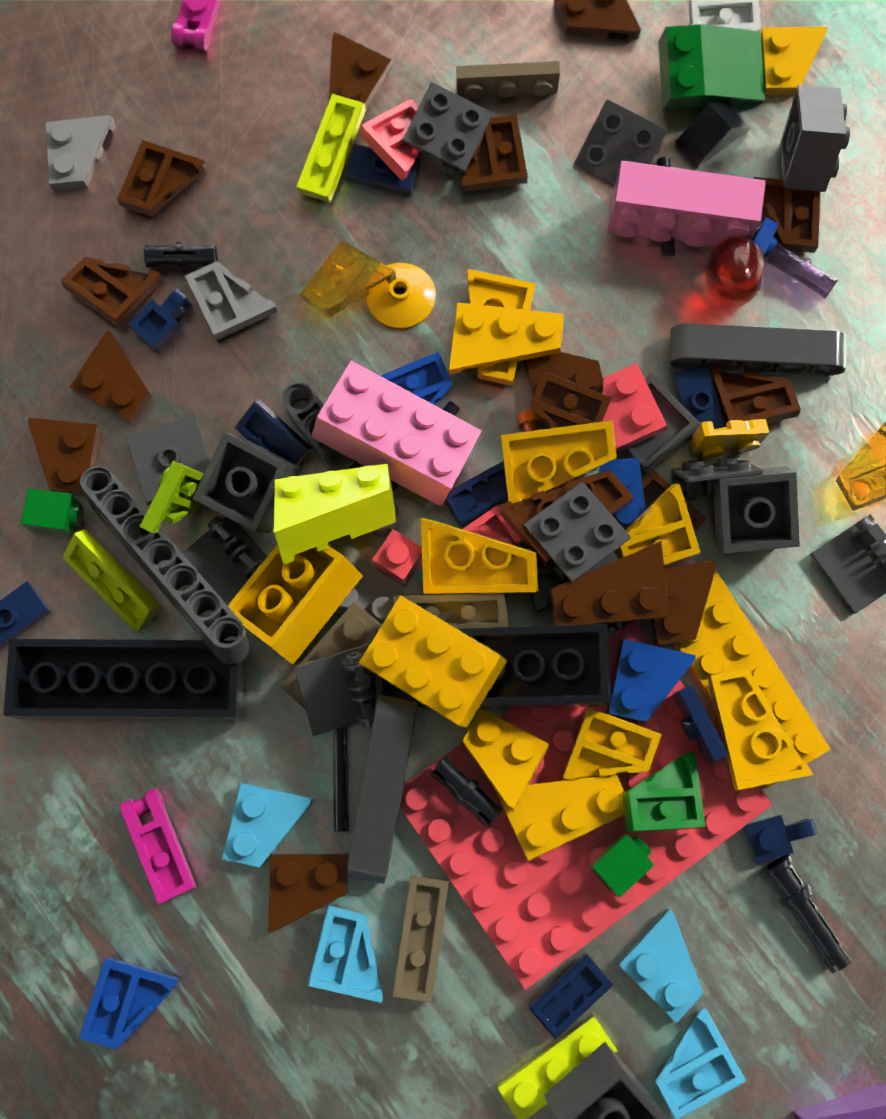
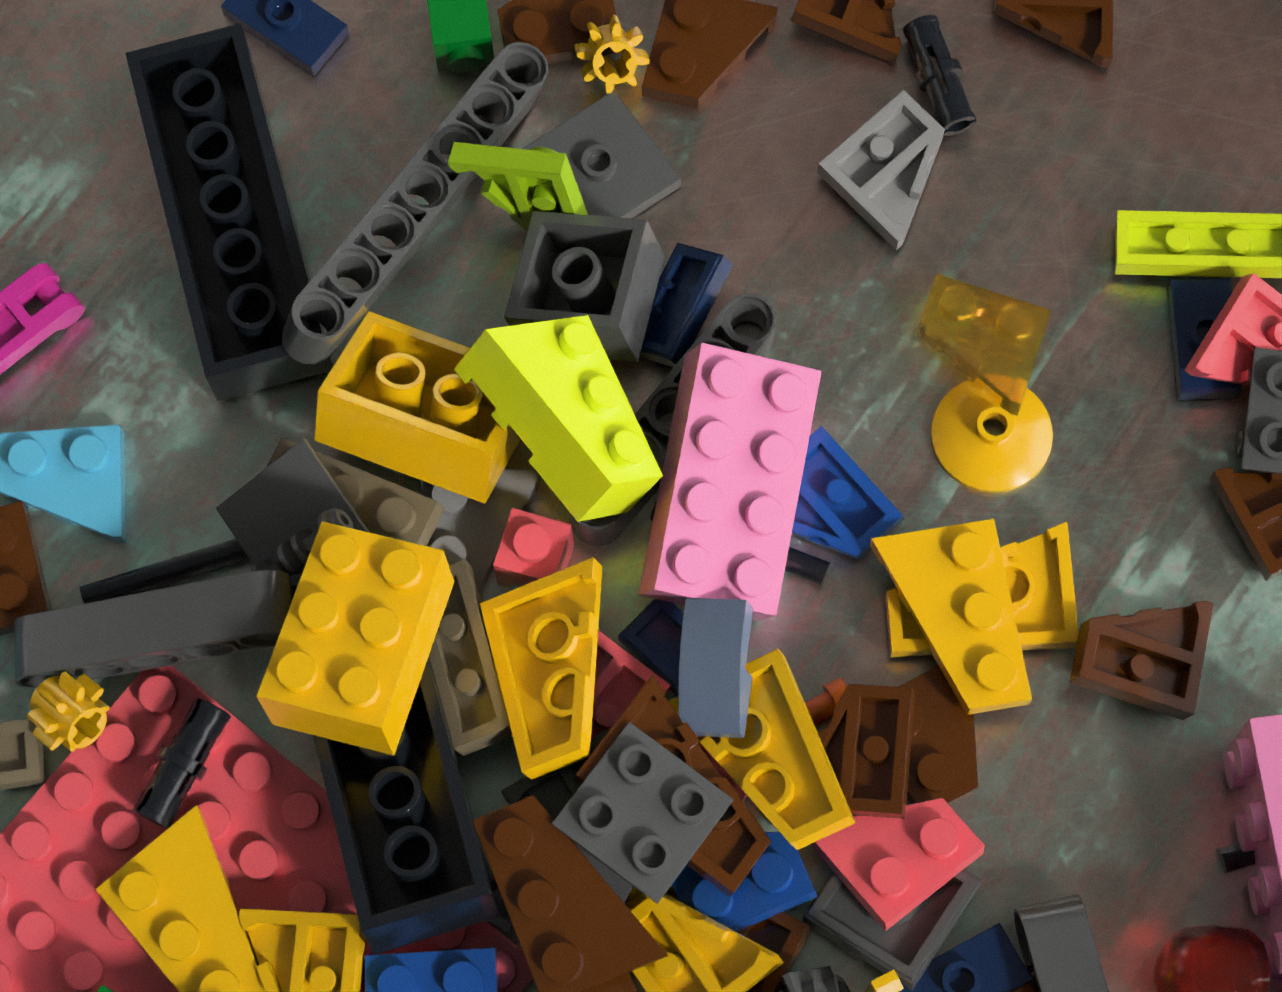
camera: 75 degrees right, 5 degrees down
neon yellow plate [62,529,160,633] -> none
dark blue plate [128,289,192,352] -> none
dark grey hinge [182,516,267,606] -> none
yellow wing [462,708,549,812] -> none
none -> yellow gear [27,671,109,752]
none -> yellow gear [574,15,650,94]
none -> sand blue slope [678,598,753,738]
none -> reddish brown wing [1069,601,1214,720]

